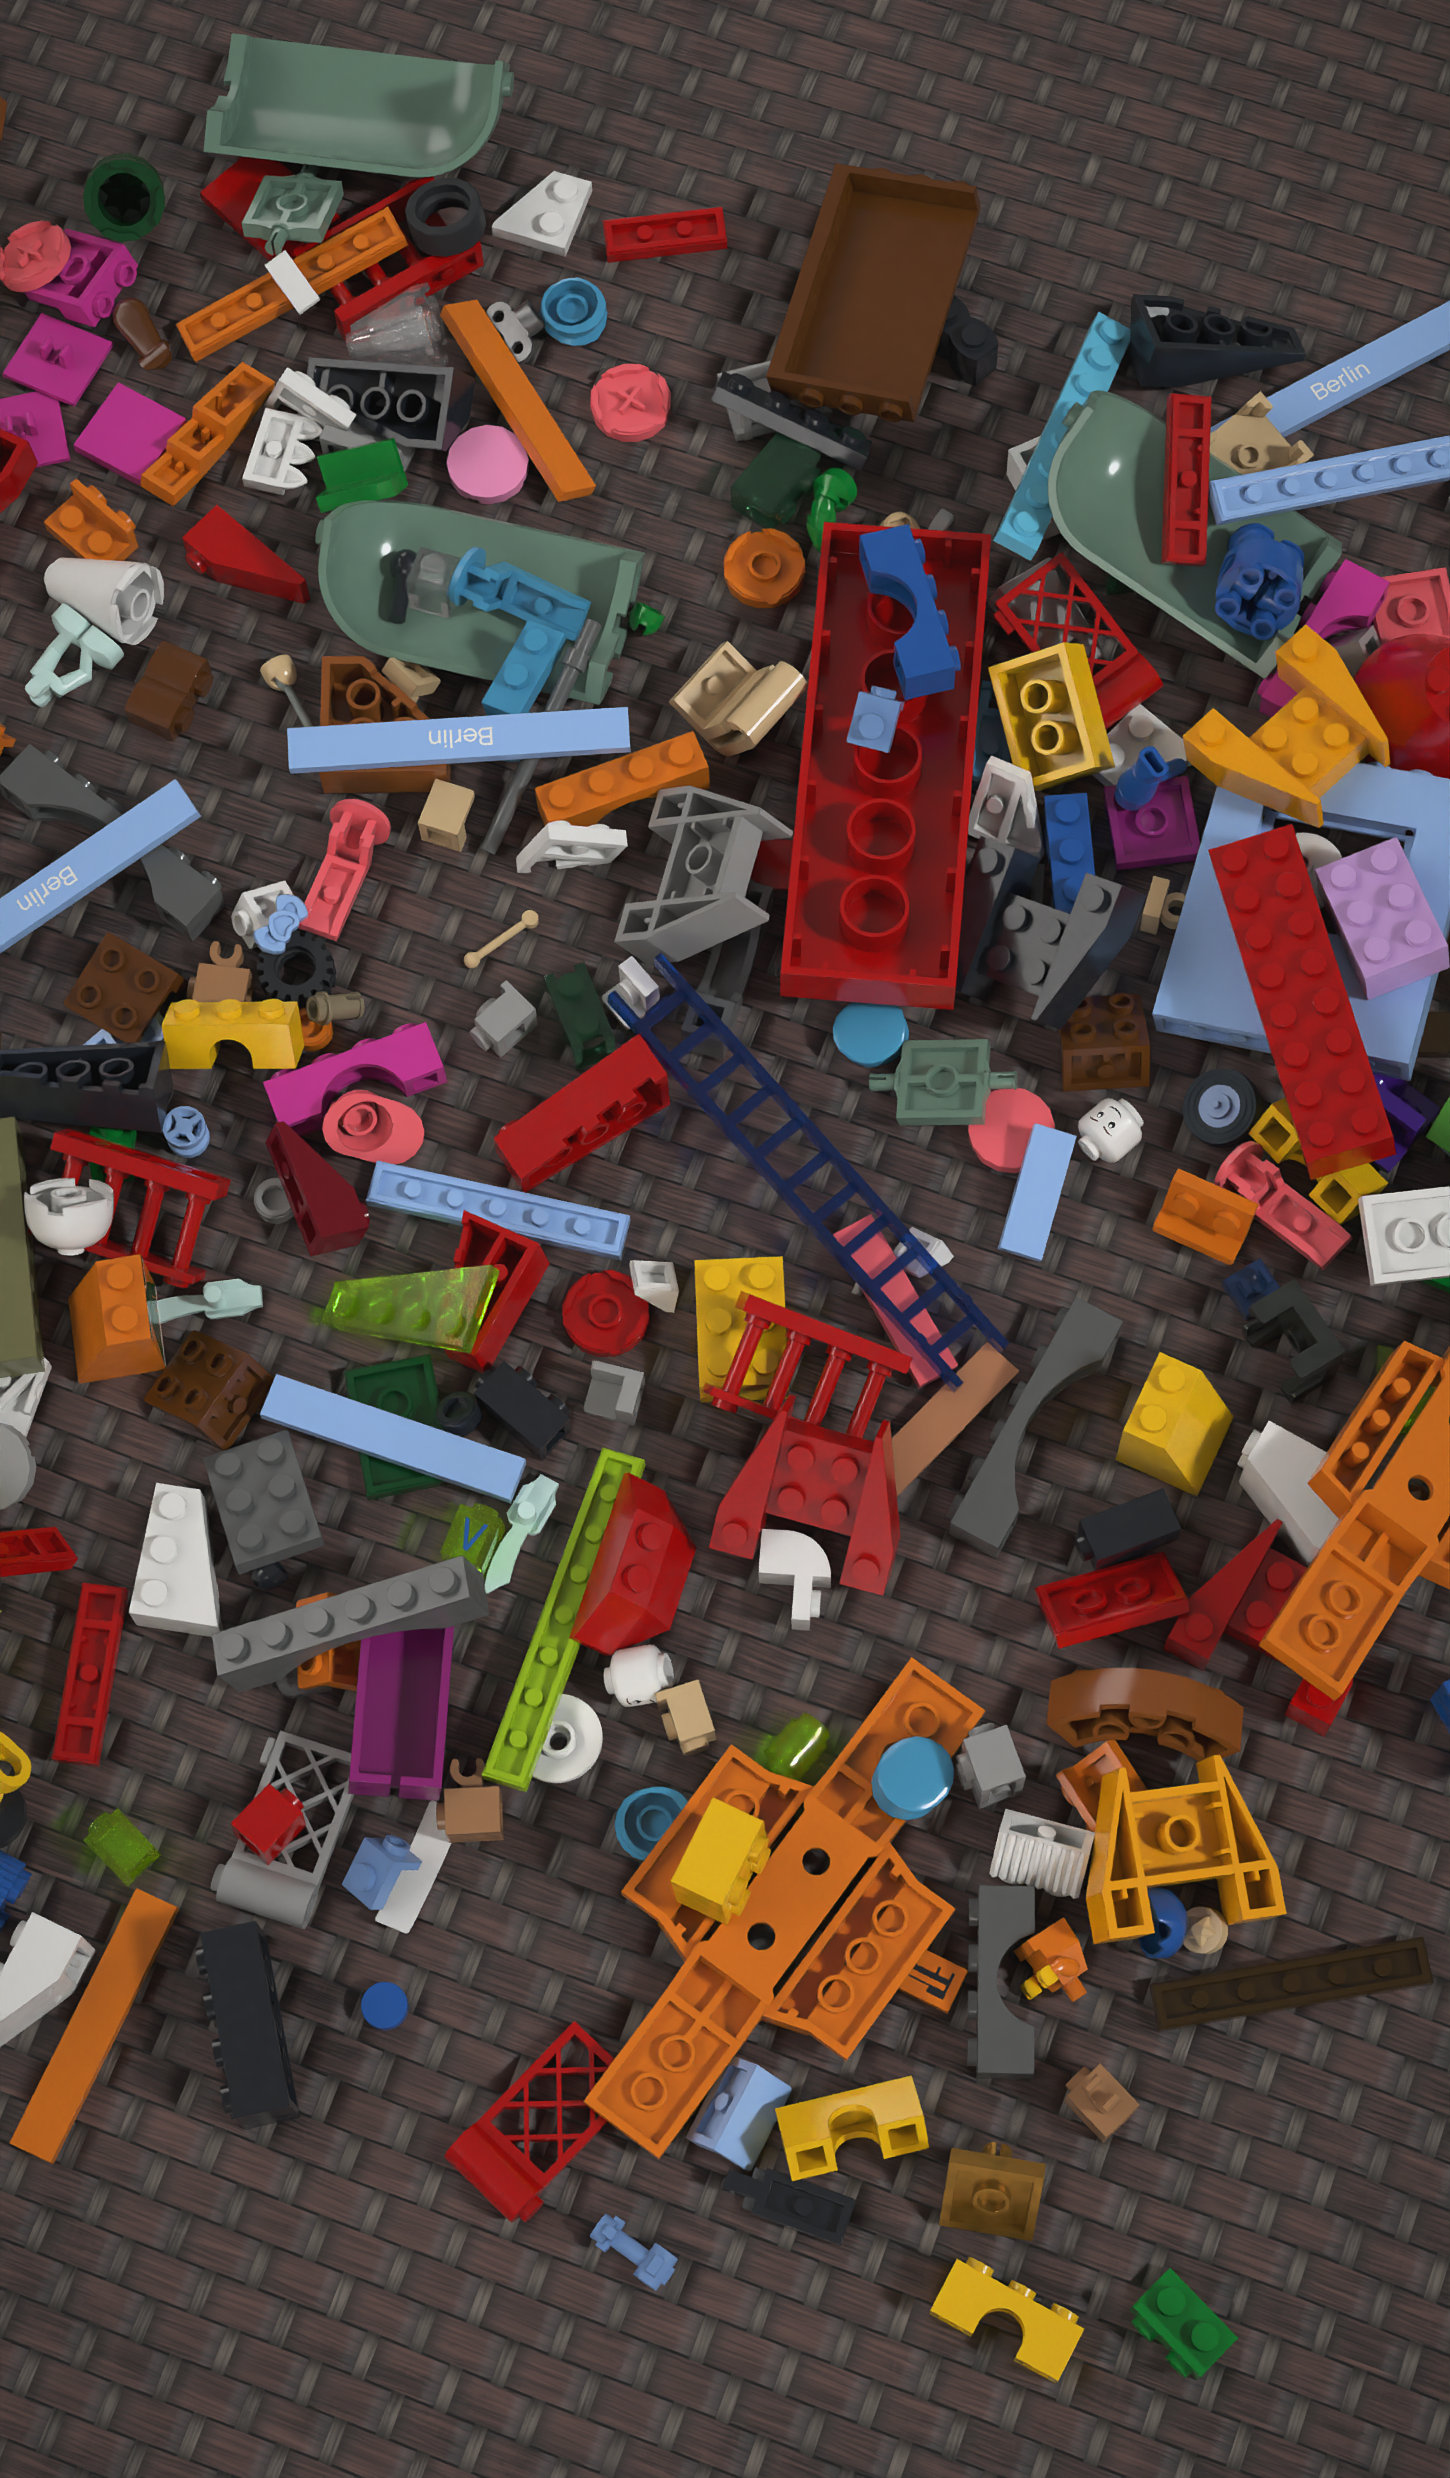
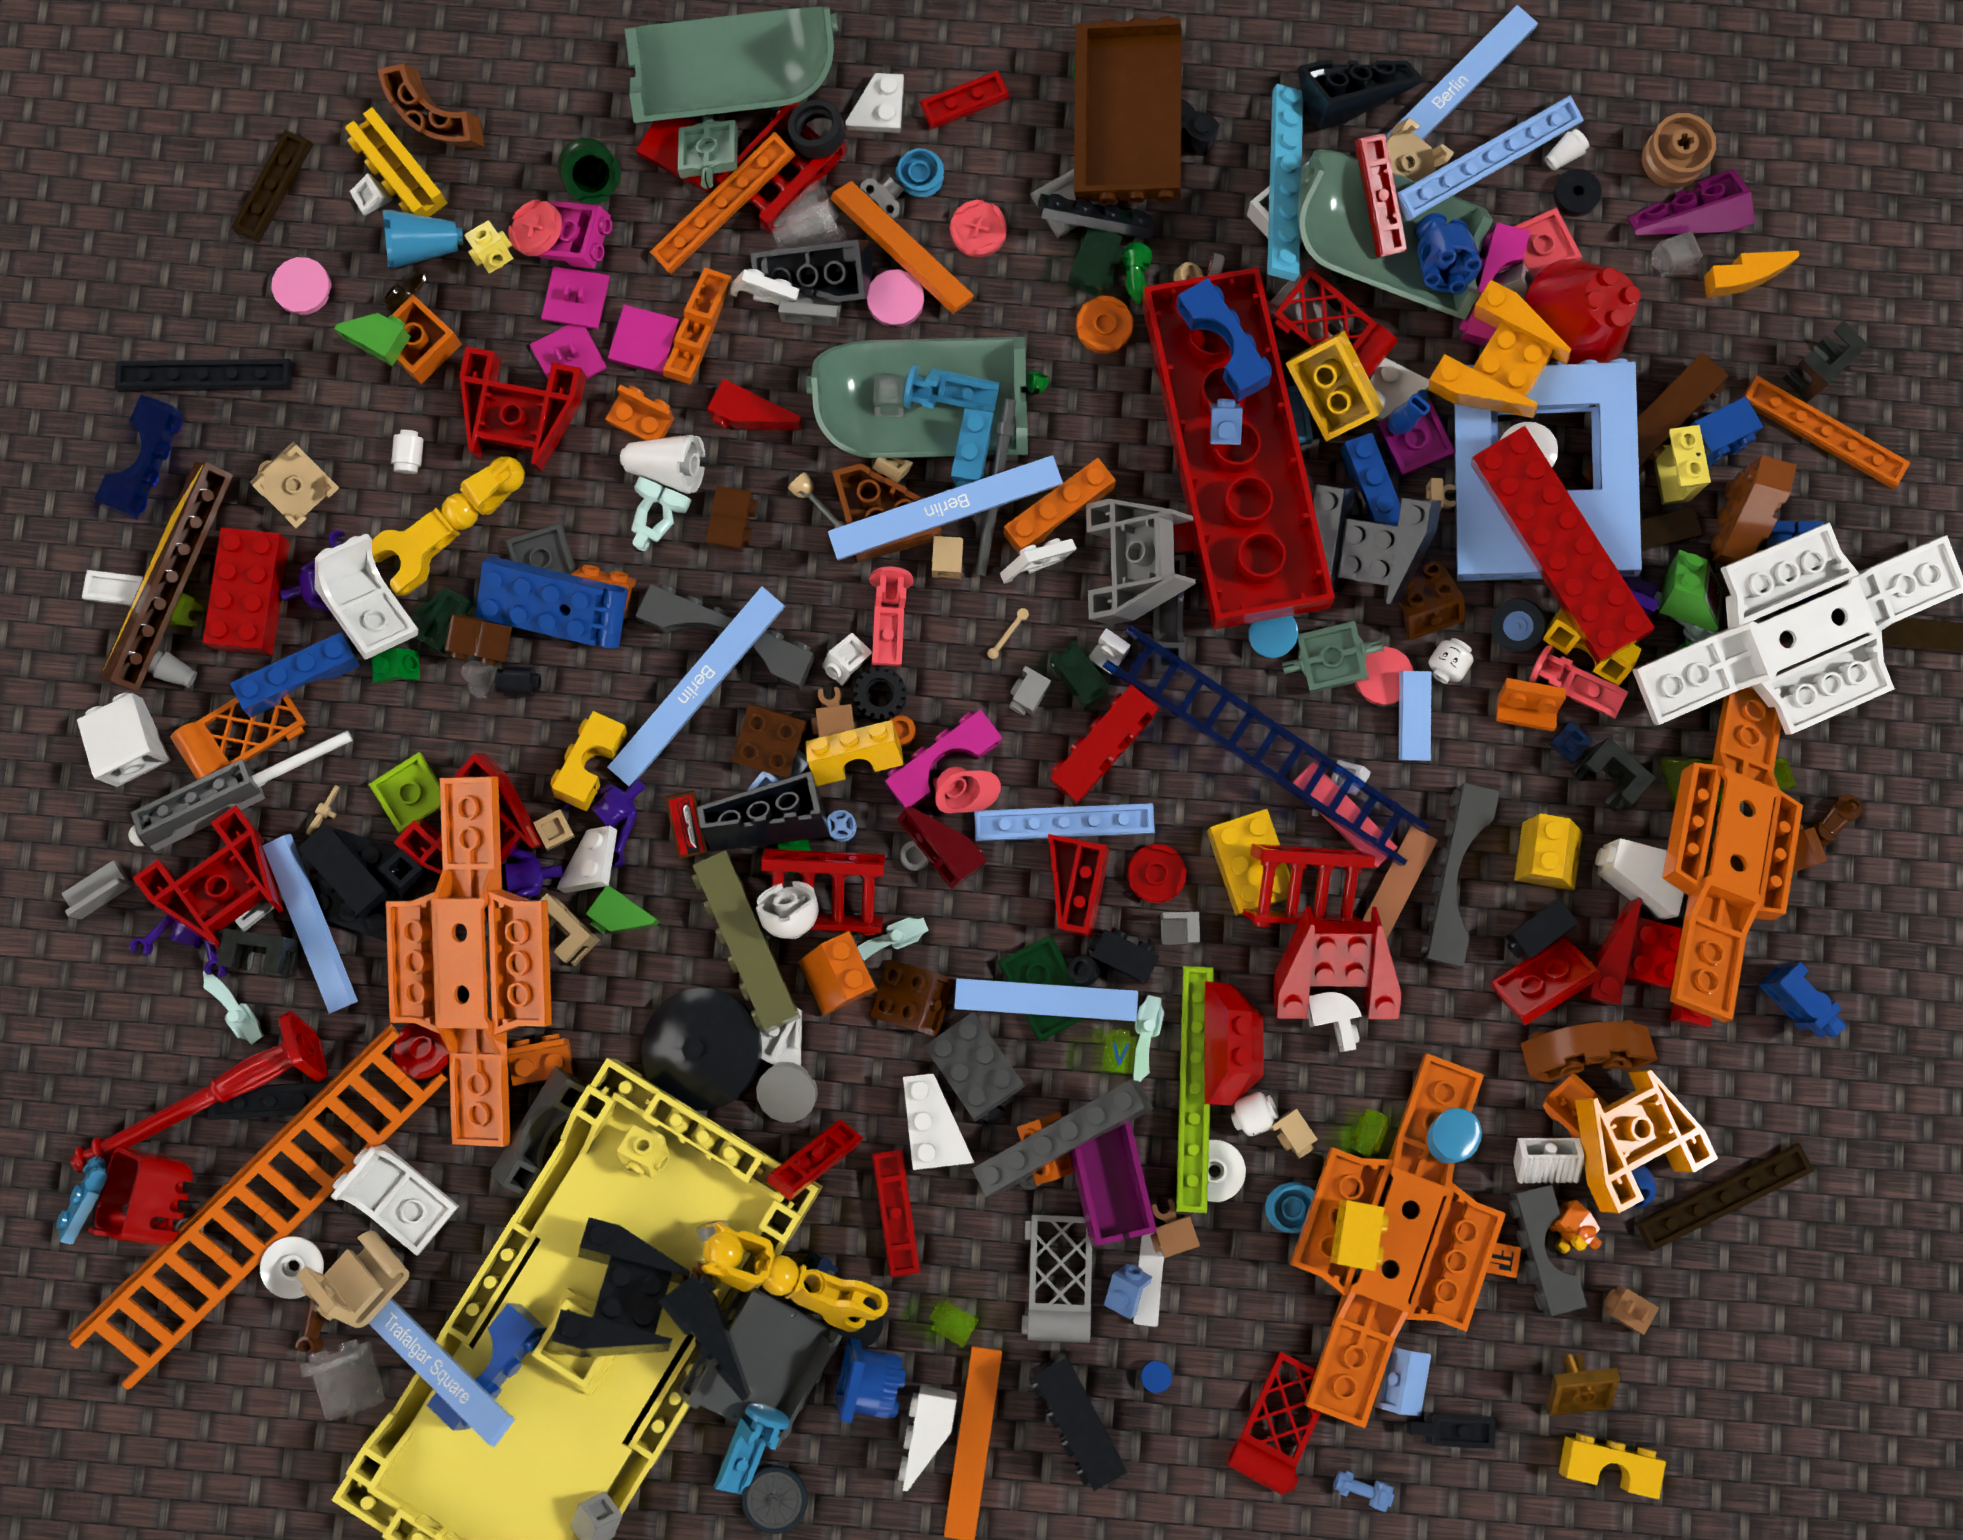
camera: 20 degrees left, 10 degrees up
reddish brown piece [113,298,172,370] -> none
red brick [231,1783,306,1865] -> none
white plate [242,408,323,495] -> none
light blue piece [253,894,308,955] -> none
white piece [265,250,320,315] -> none
dark tan pin [306,991,365,1026] -> none
green panel [316,438,408,513] -> none
clear neon green wing [321,1265,500,1353] -> none
black bar [389,549,423,624] -> none
white slope [629,1260,679,1313] -> none
tan piece [669,641,808,757] -> none
yellow arch [775,2075,930,2181] -> none
light grey brick [955,1723,1026,1809] -> none
white wing [968,756,1045,864] -> none
green bracket [1129,2268,1238,2380] -> none
tan tile [1183,1907,1228,1954] -> none
lavender brick [1315,837,1450,1000] -> none

